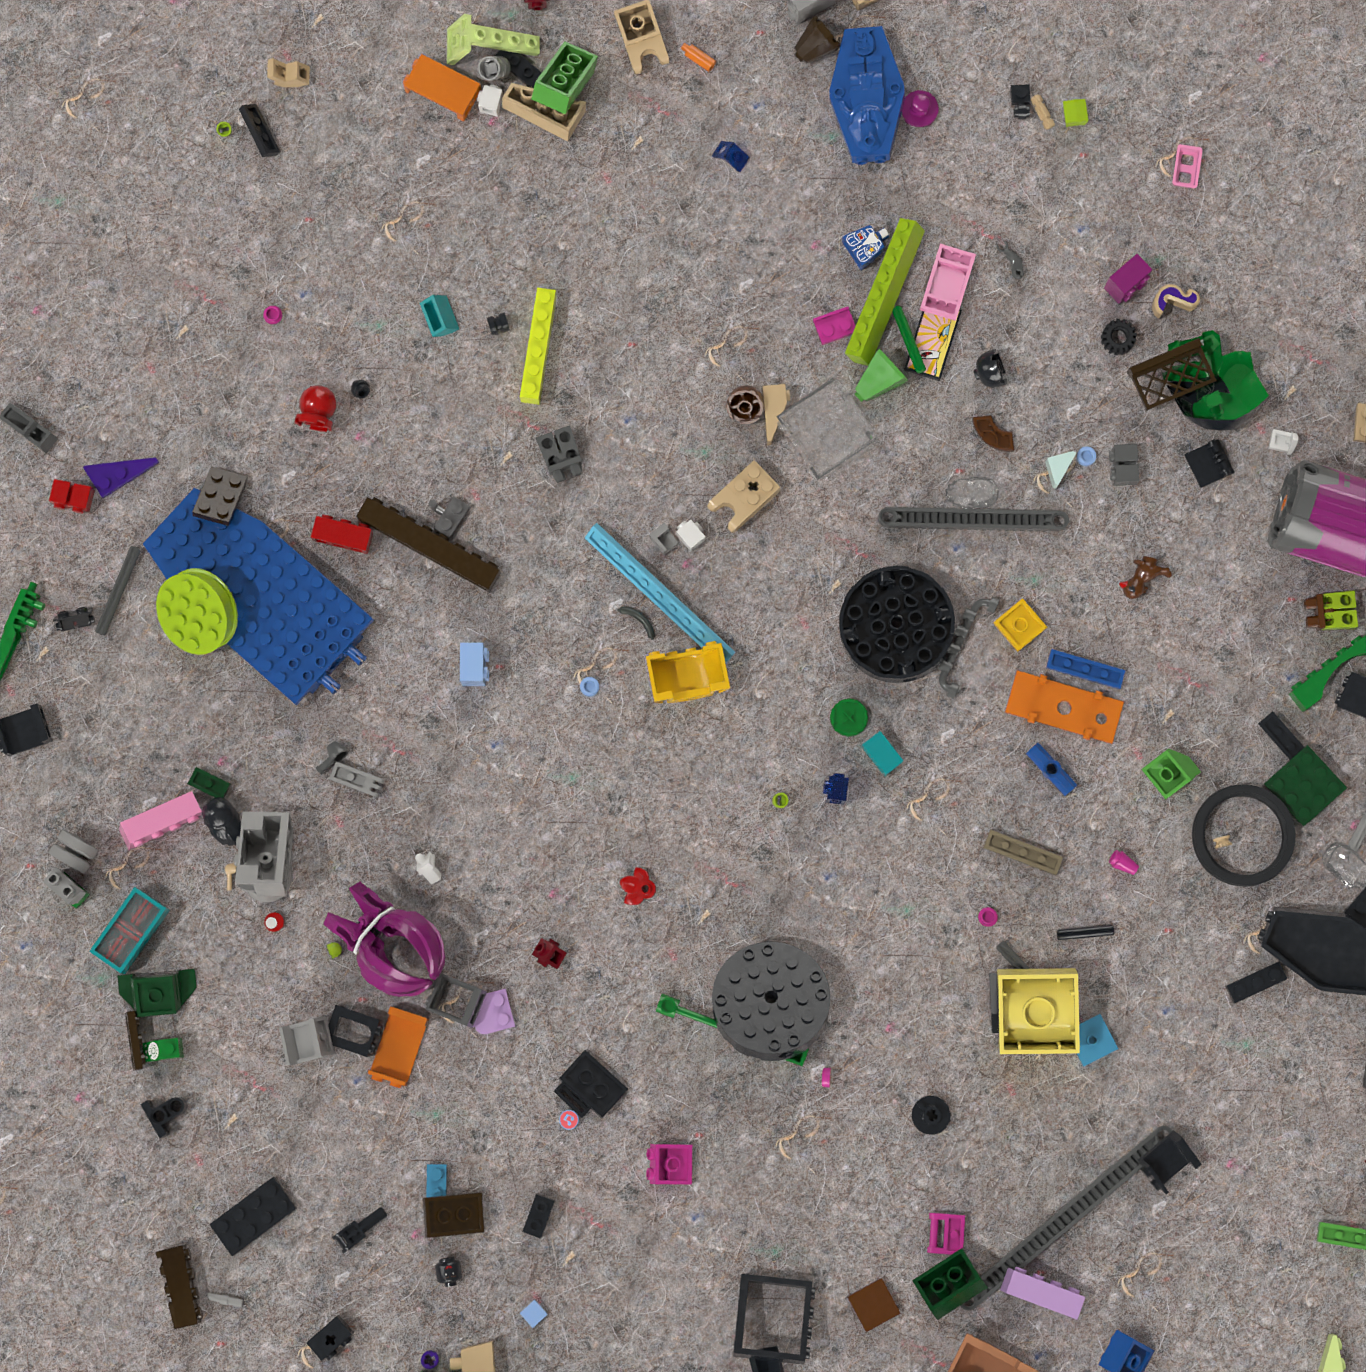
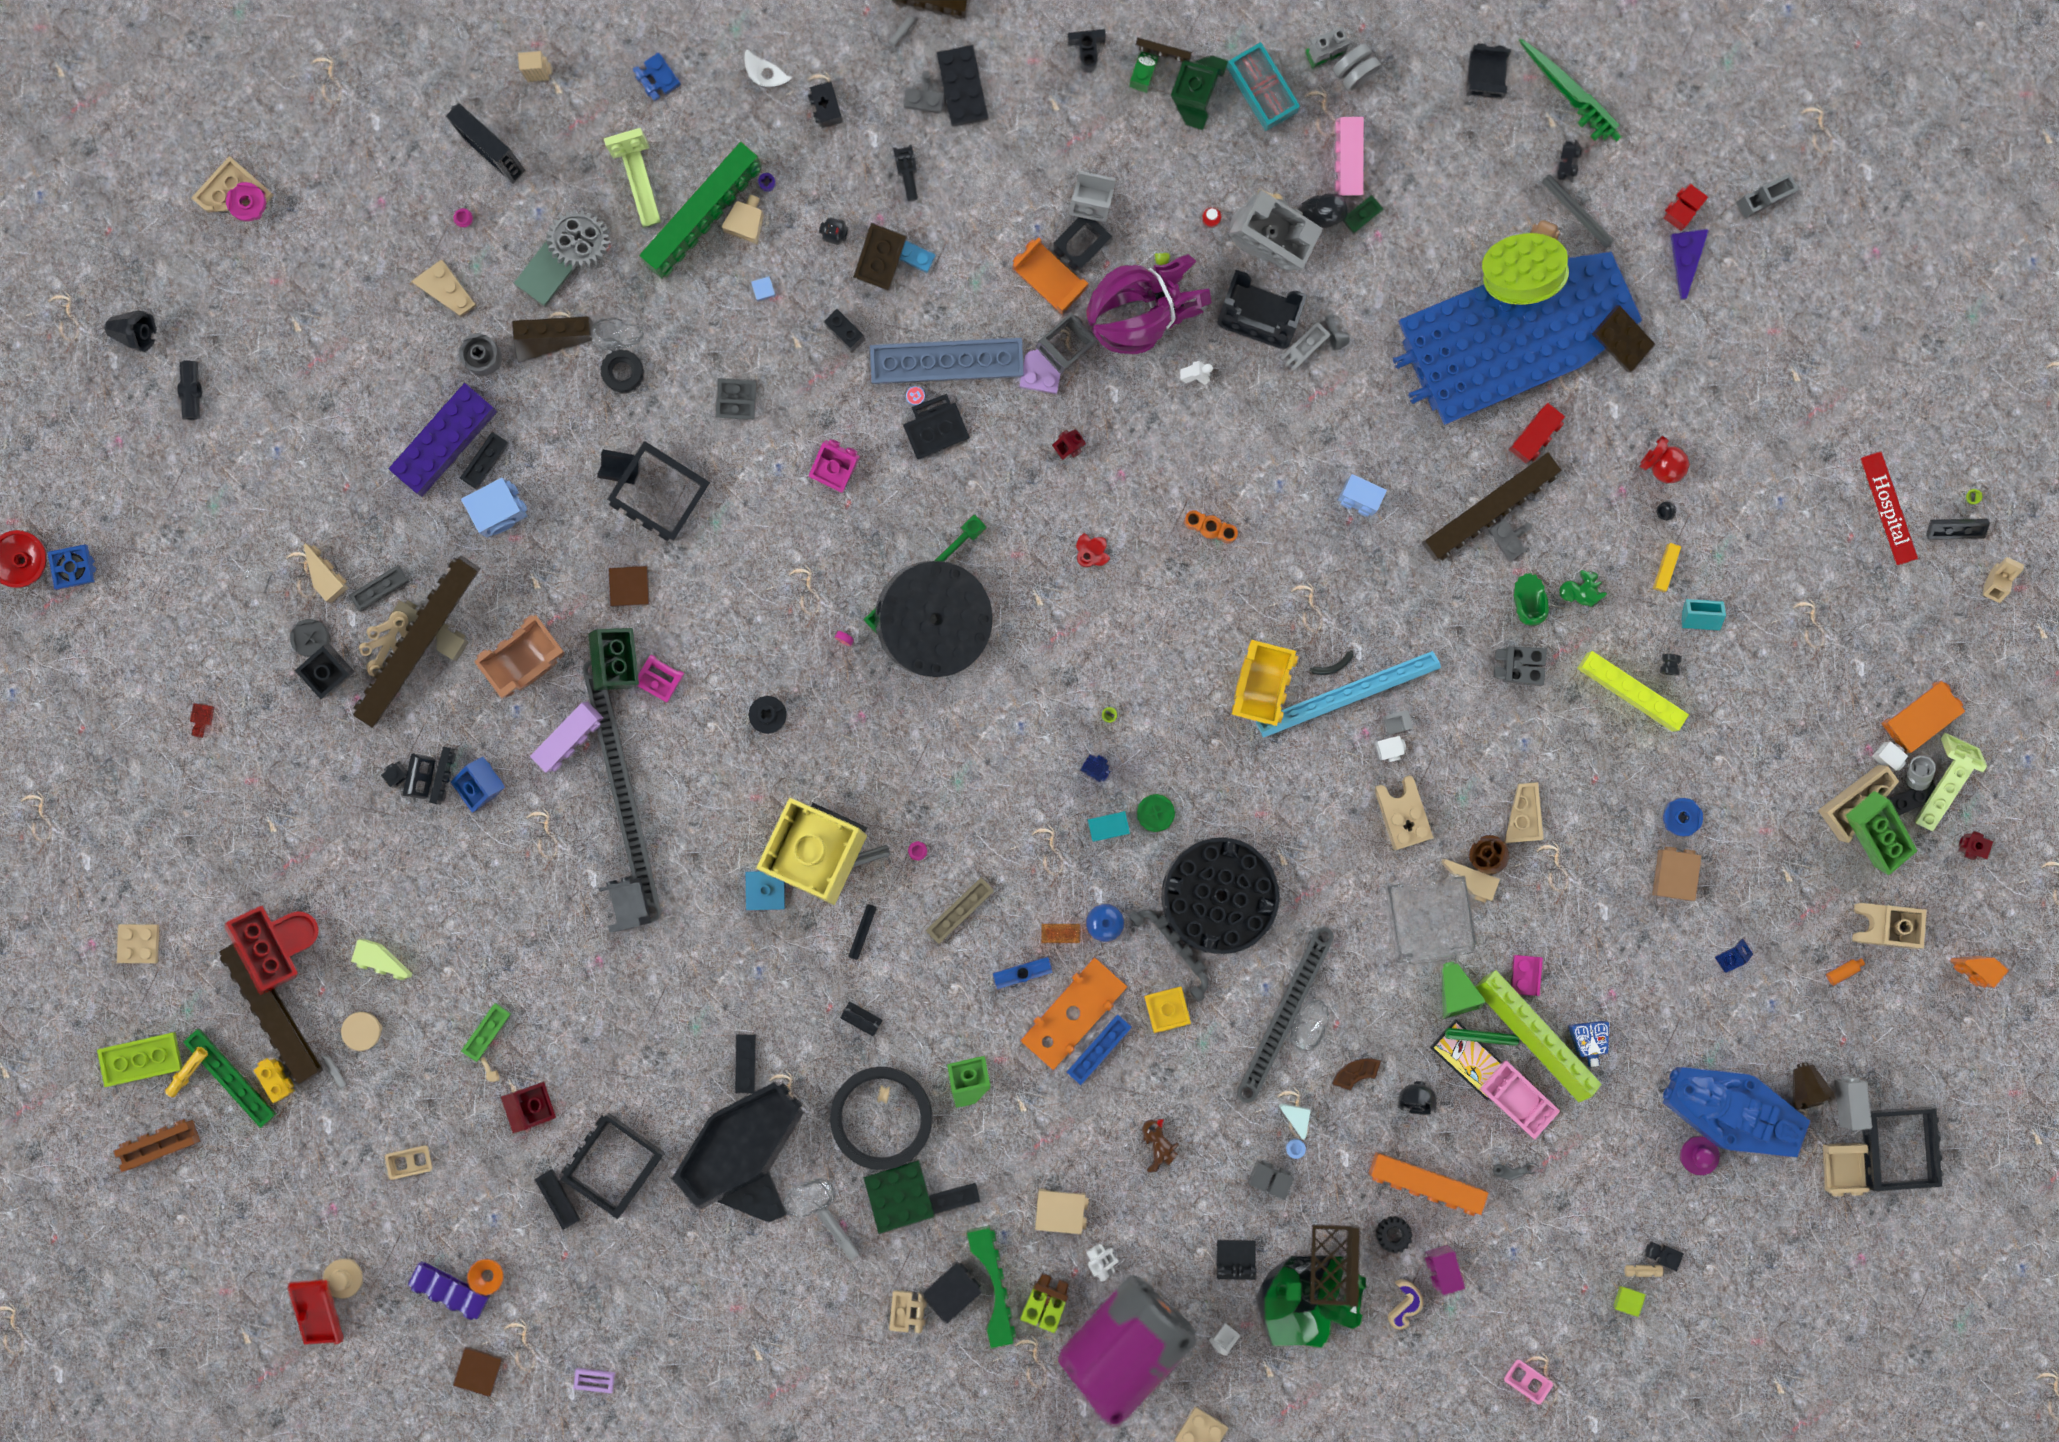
camera: 110 degrees right, 5 degrees up
dark pink plate [263,306,282,325] -> none
light blue tile [580,677,599,697] -> none
dark pink cone [1109,850,1139,875] -> none
none -> dark grey slope [716,378,757,420]
none -> black hinge [840,1001,883,1037]
none -> sand blue plate [870,338,1024,384]
none -> flat silver plate [904,71,944,114]
none -> tan panel [1035,1188,1089,1234]
none -> clear orange plate [1041,924,1080,943]
none -> blue cylinder [1086,904,1124,942]
none -> white piece [1086,1244,1119,1282]
none -> orange piece [1184,510,1238,544]
none -> black windscreen [1217,269,1307,349]
none -> orange brick [1368,1152,1489,1216]
none -> tan wing [1504,782,1544,843]
none -> green hair [1513,573,1549,626]
none -> medium nougat head [1530,220,1560,240]
none -> green animal [1559,570,1607,607]
none -> yellow piece [1652,543,1682,593]
none -> medium nougat brick [1652,846,1701,901]
none -> blue plate [1663,798,1703,836]
none -> red sticker [1860,451,1918,566]

